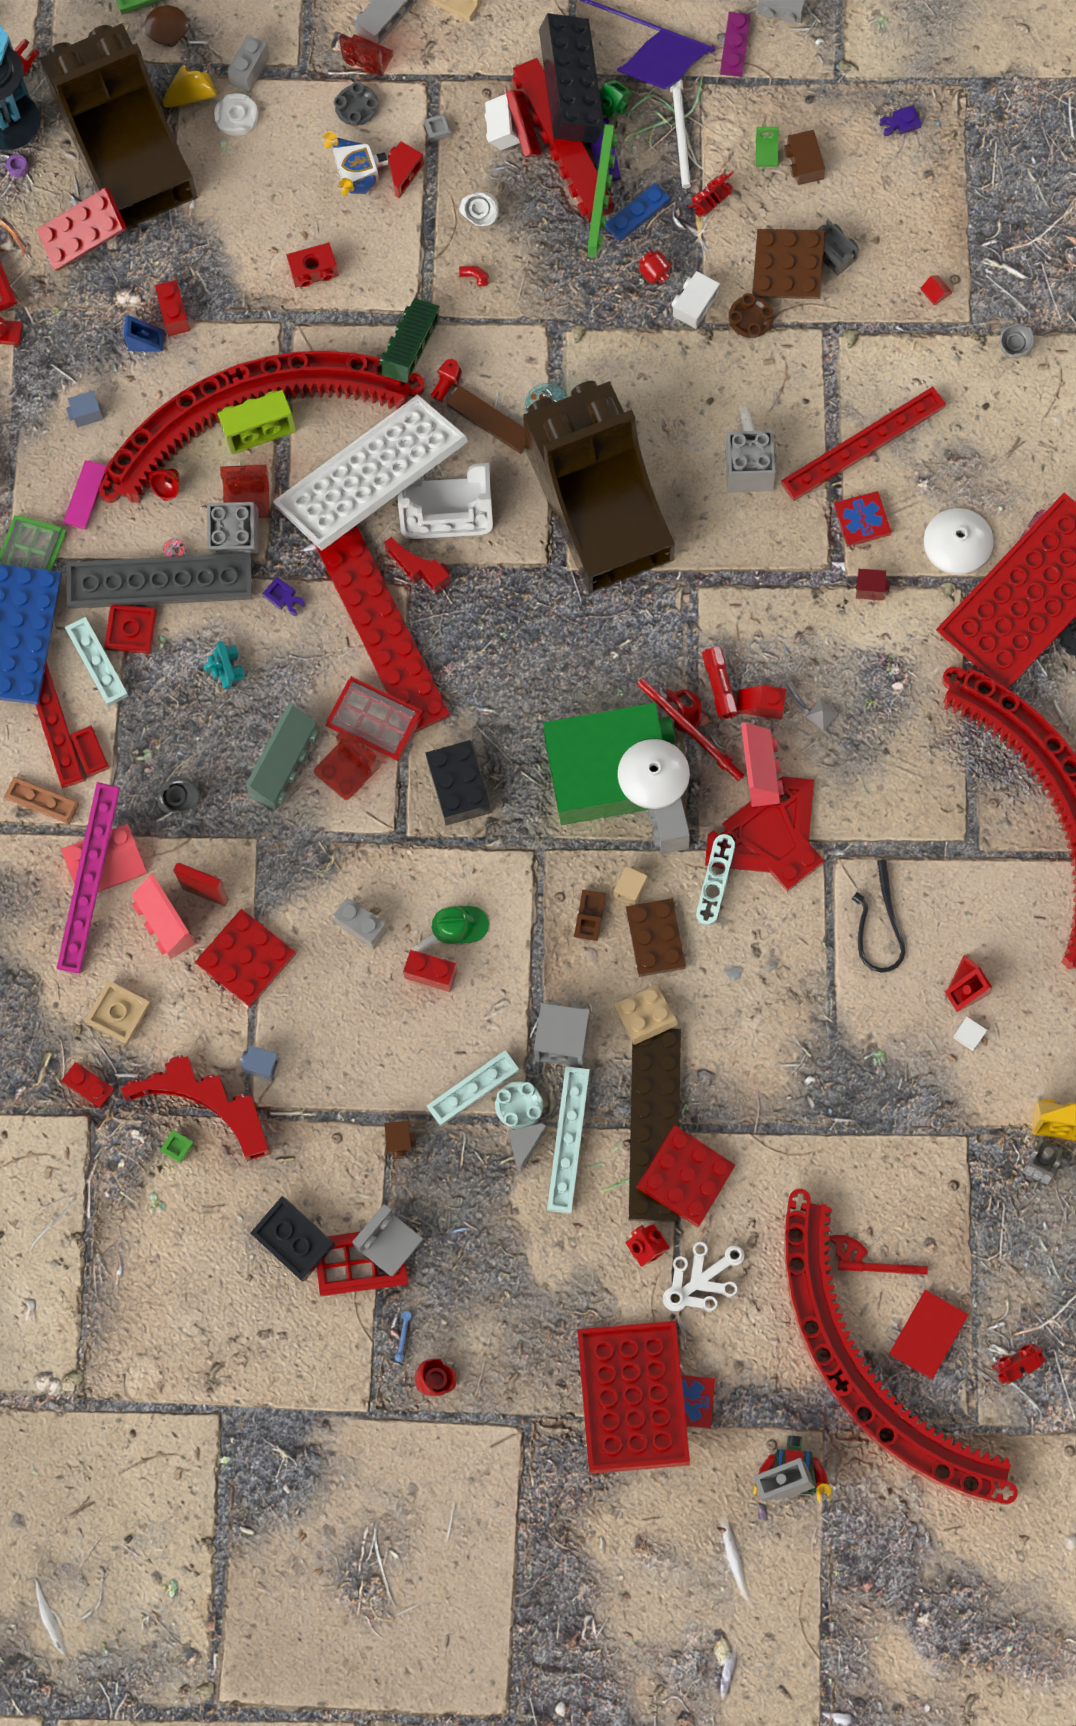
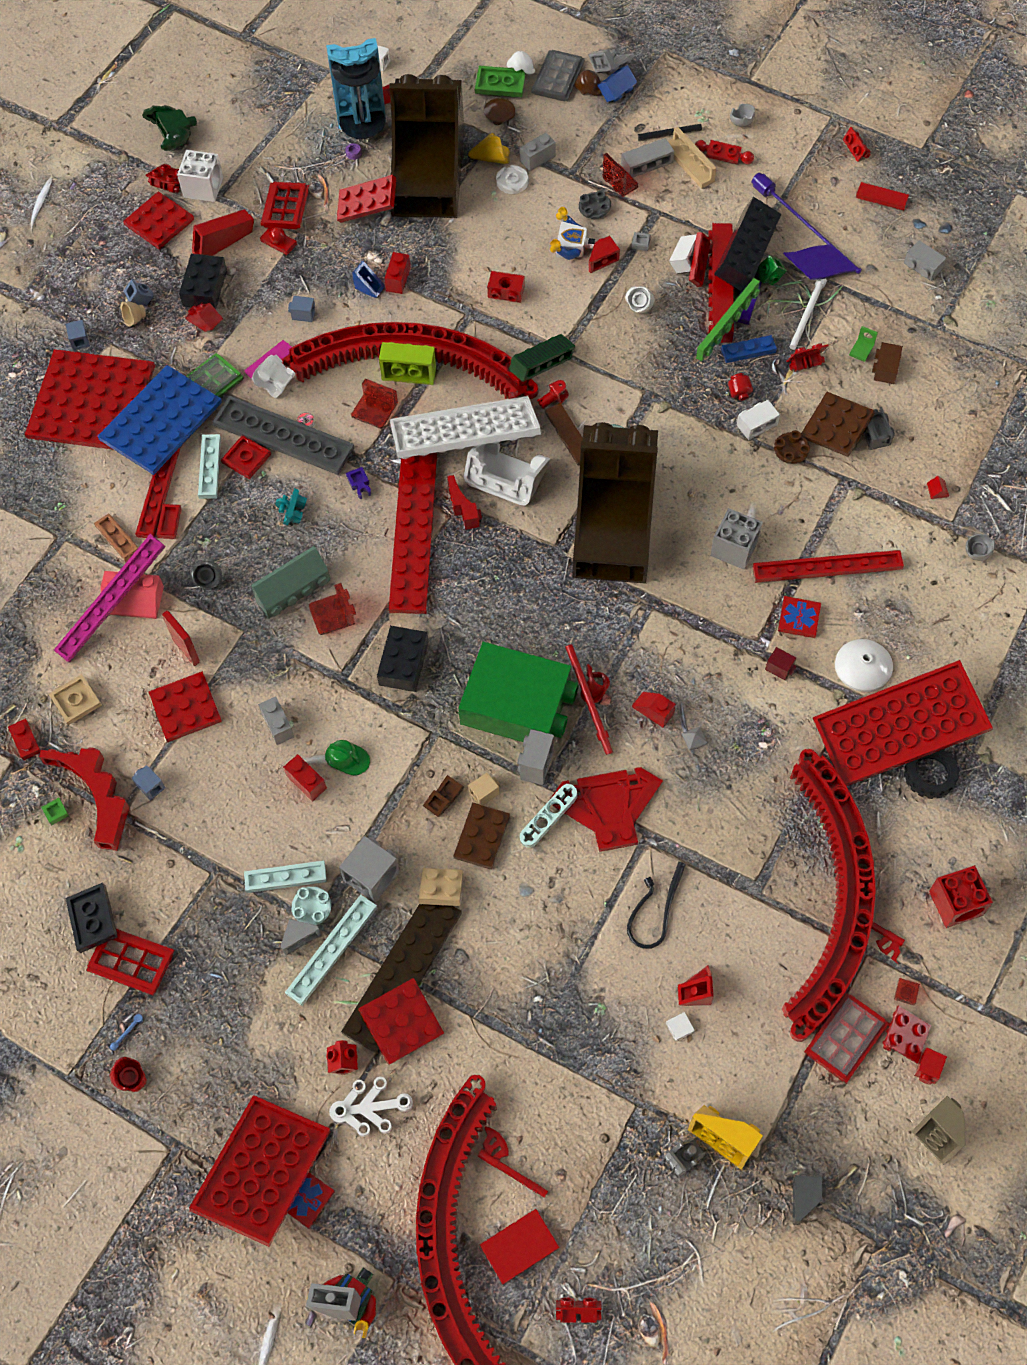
camera: 25 degrees right, 10 degrees down
coral slope [132,874,195,959] -> none
red piece [148,468,180,501] -> none
light grey brick [207,502,259,555] -> none
clear piece [325,676,424,761] -> none
light grey bracket [352,1204,423,1277] -> none
reddish brown brick [384,1121,416,1159] -> none
red arm [459,266,489,286] -> none
white dish [618,739,690,809] -> none
red axle [702,647,739,720] -> none
magenta plate [720,12,751,77] -> none
coral slope [741,723,784,807] -> none
dark purple plate [879,105,922,136] -> none
none -> white piece [251,355,295,398]

